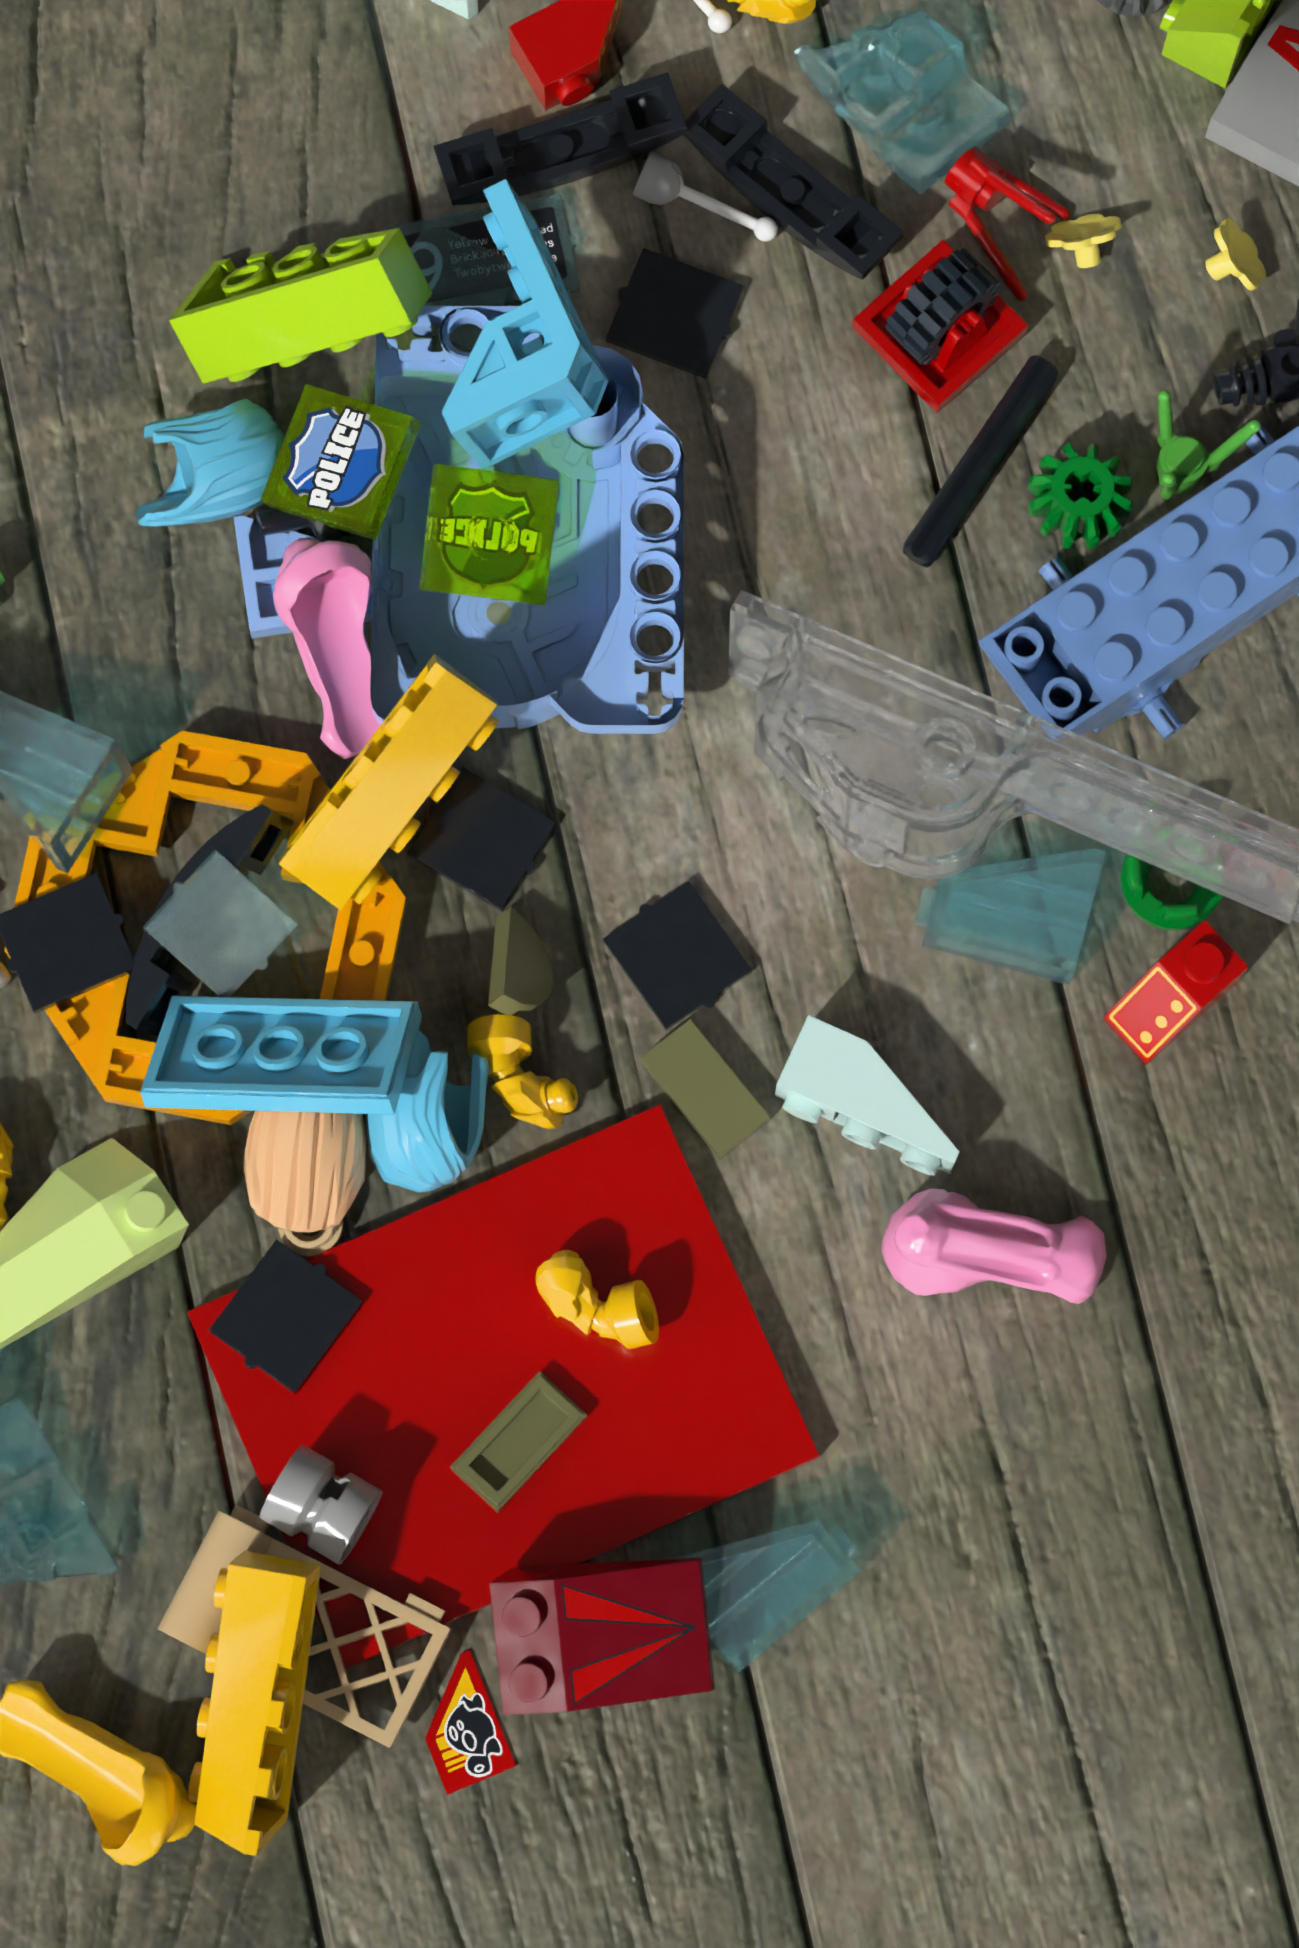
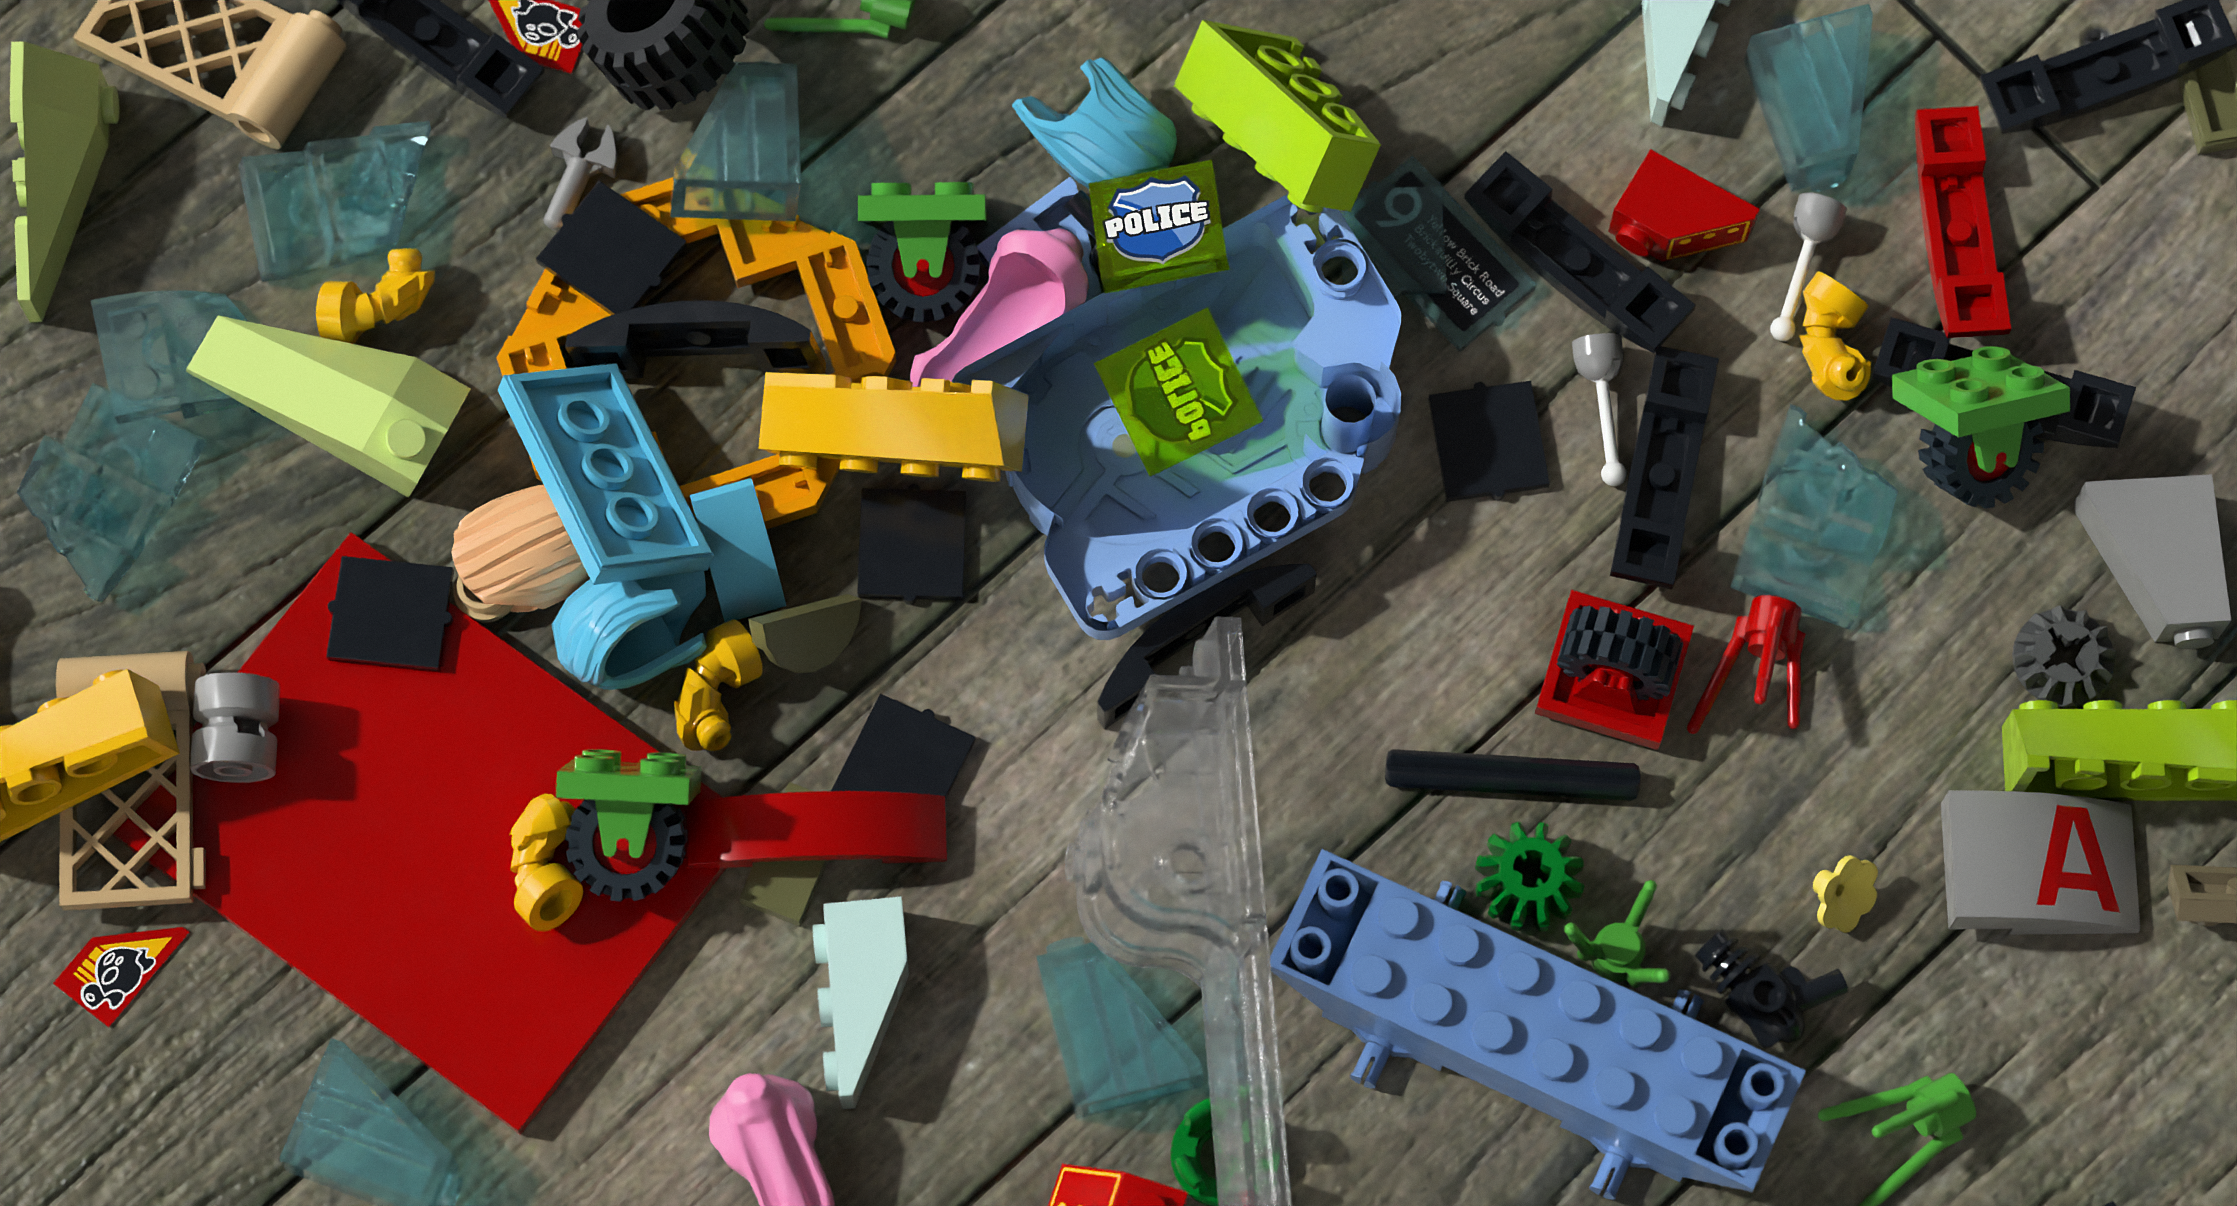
camera: 60 degrees right, 5 degrees down
clear light blue piece [143,849,298,997] -> none
medium azure bracket [442,179,608,470] -> none
olive tile [450,1371,587,1514] -> none
dark red slope [489,1557,715,1715] -> none
light yellow plant [1045,214,1122,268] -> none
none -> plate [556,749,702,902]
none -> red slope [686,791,947,869]
none -> medium azure slope [690,478,787,622]
none -> plate [858,182,987,322]
none -> black slope [1097,563,1317,730]

